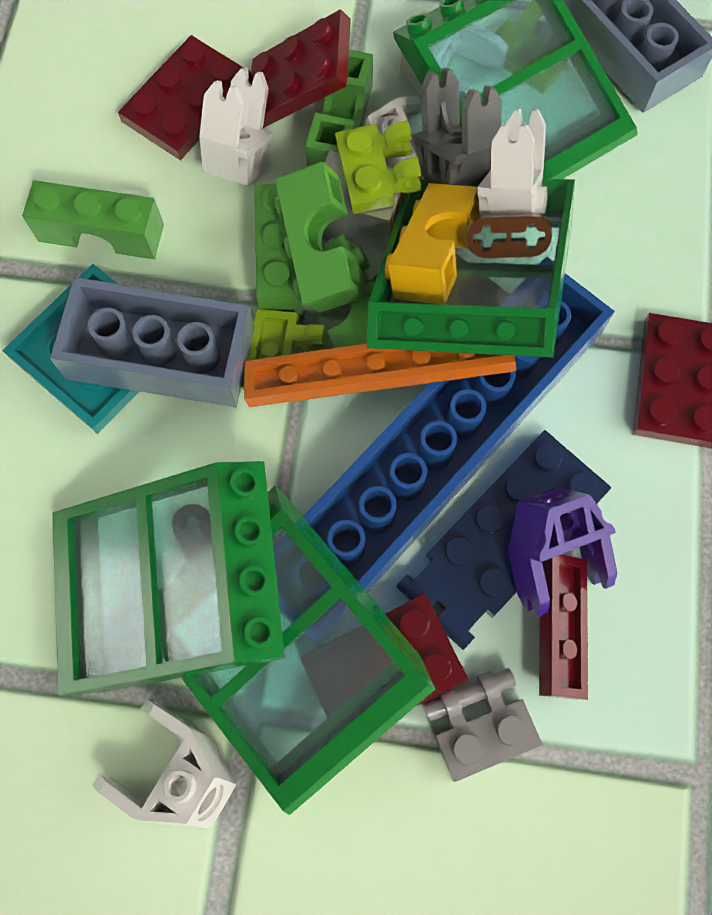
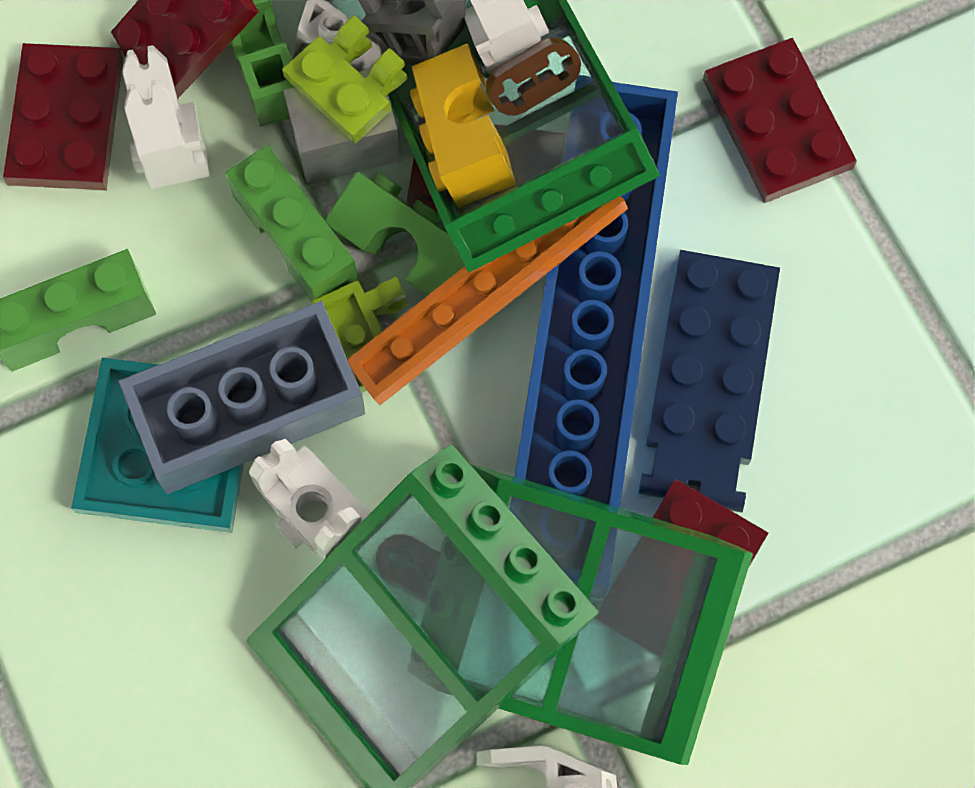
camera: 35 degrees left, 0 degrees up
bright green arch [275,161,367,313] -> none
light grey plate [422,668,543,782] -> none
dark purple piece [508,487,618,617] -> none
dark red plate [539,554,588,700] -> none
none -> white piece [249,439,371,560]

